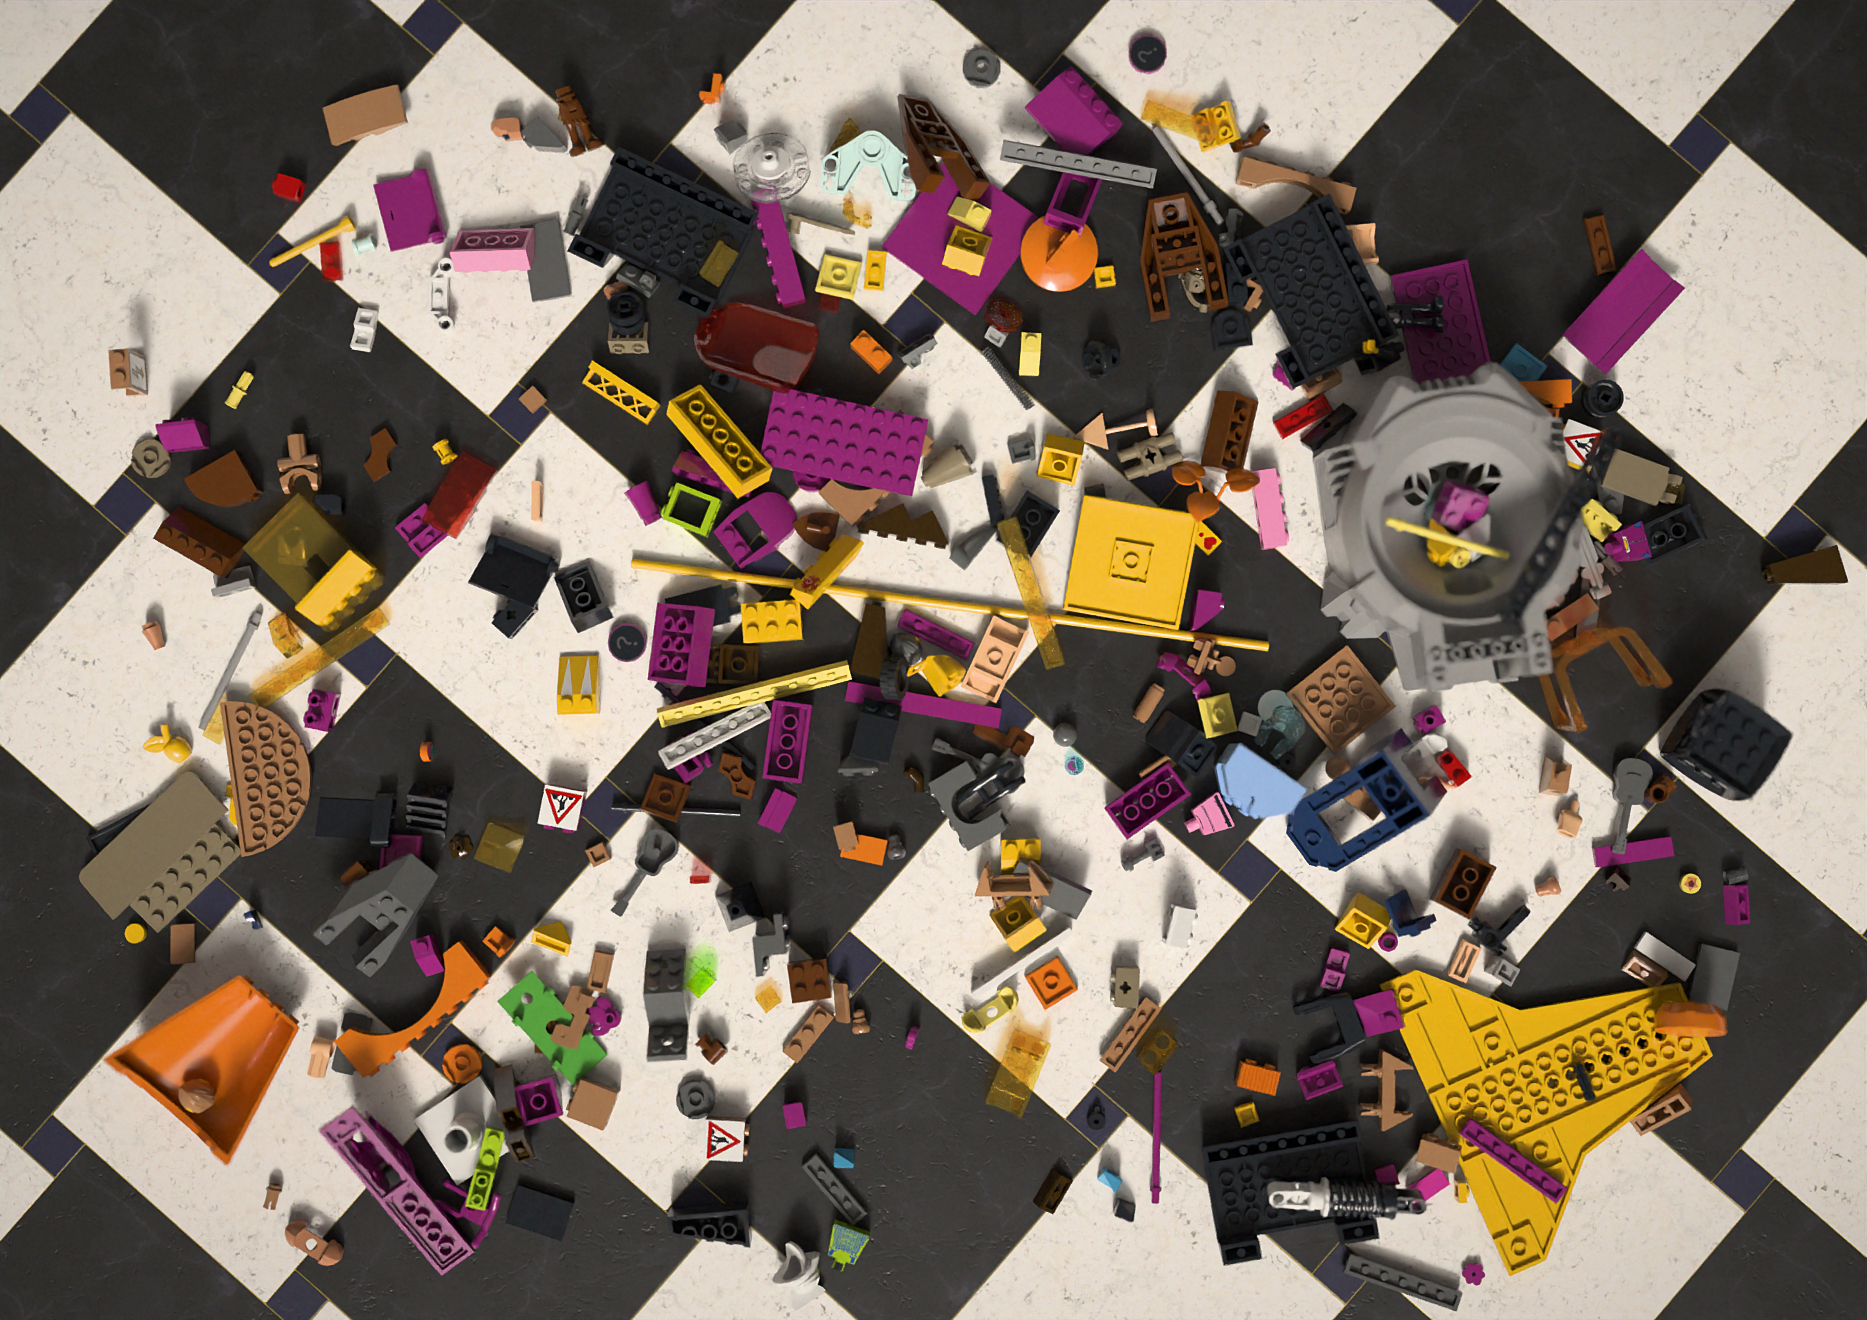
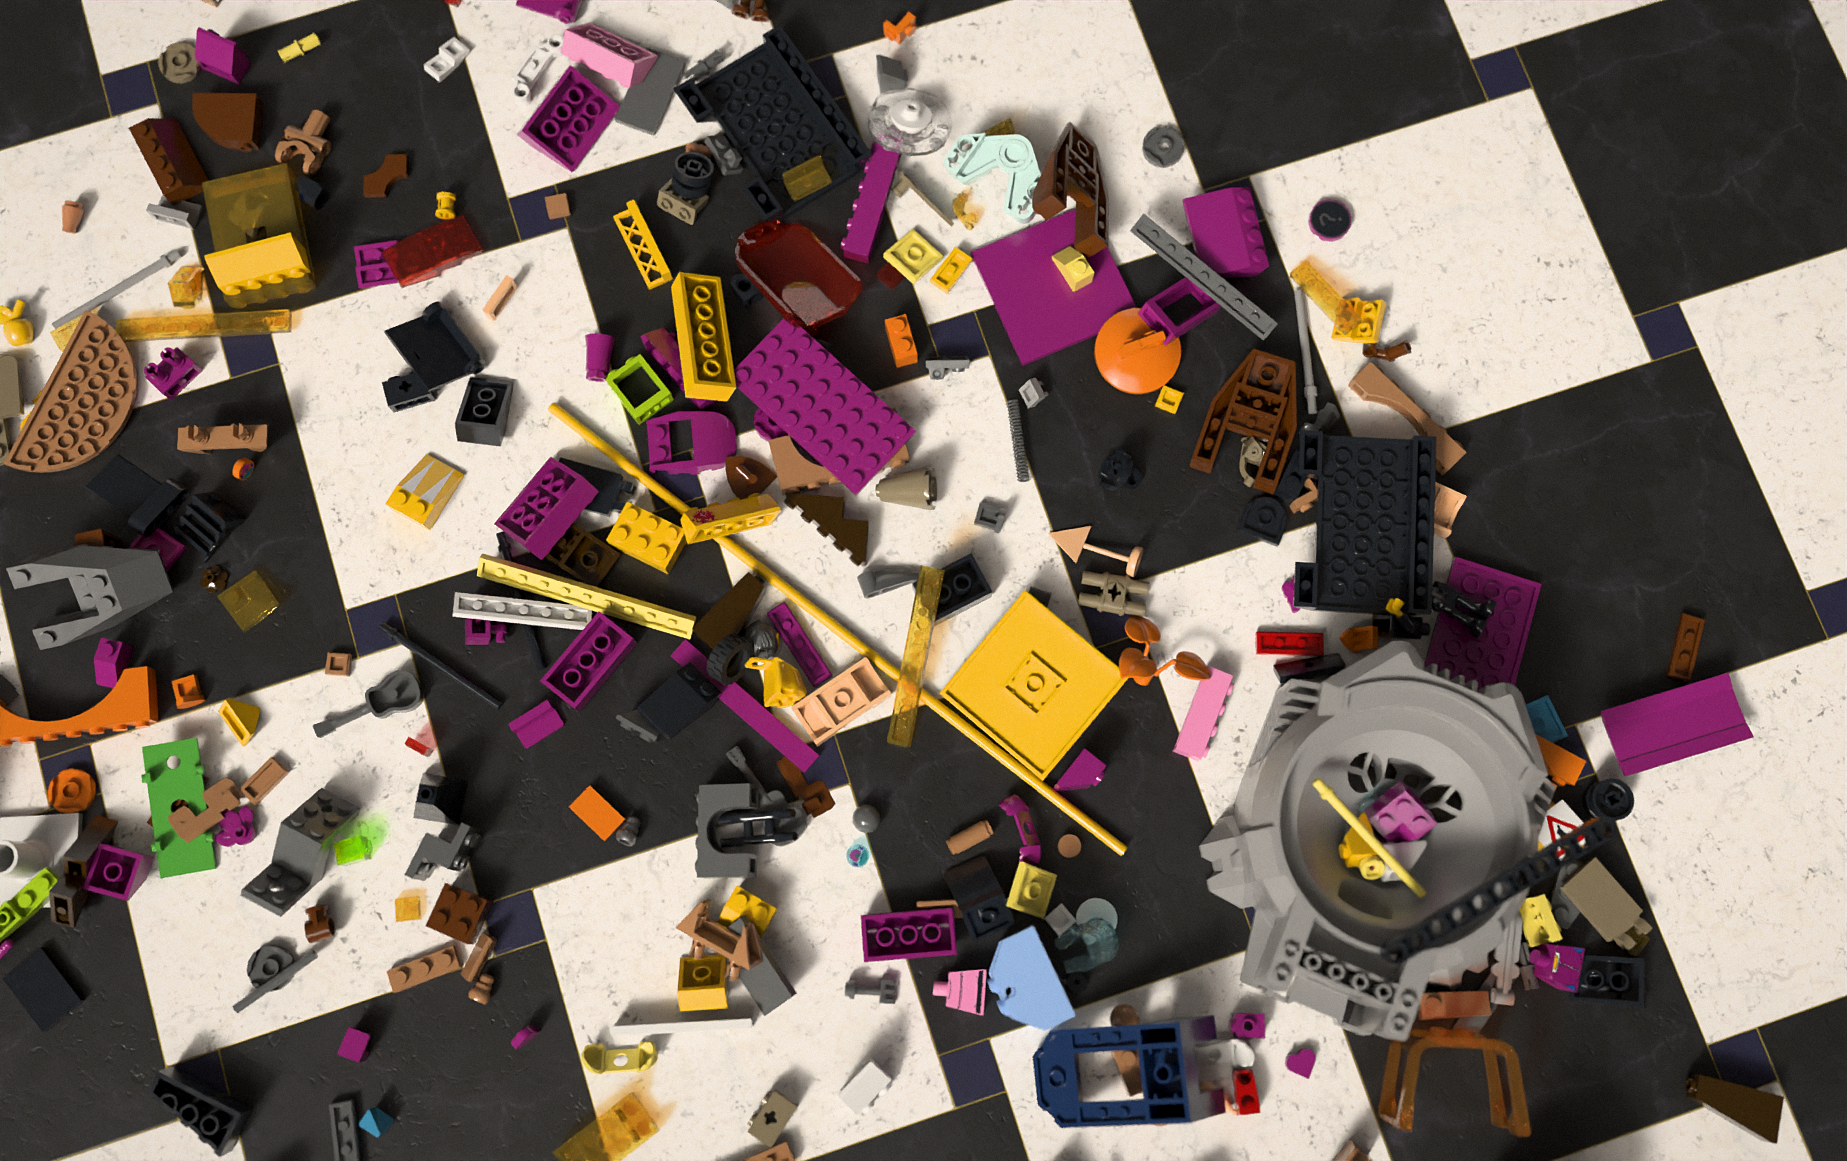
camera: 25 degrees right, 10 degrees down
piece [538,784,587,833] -> none
medium nougat piece [566,1076,621,1131] -> none
black tile [607,623,647,662] -> none
reddish brown tile [640,773,691,823] -> none
piece [703,1116,750,1162] -> none
reddish brown tile [718,751,757,800] -> none
medium nougat brick [833,821,859,852] -> none
dark brown arm [903,766,924,793] -> none
yellow slope [942,226,993,276] -> none
black piece [981,474,1005,525] -> none
tile [984,299,1023,333] -> none
light yellow slope [1019,332,1041,376] -> none
orange tile [1024,956,1078,1010] -> none
yellow slope [1037,433,1085,486] -> none
medium nougat hips [1187,638,1222,675] -> none
yellow tile [1195,521,1222,556] -> none
reddish brown slope [1200,390,1259,474] -> none
medium nougat plate [1285,645,1396,755] -> none
medium nougat slope [1300,368,1342,401] -> none
none -> medium nougat hose [177,423,268,454]
none -> dark grey bar [232,950,318,1013]
none -> magenta slope [516,65,620,172]
none -> magenta tile [1285,1049,1316,1079]
none -> orange tile [1339,626,1378,654]

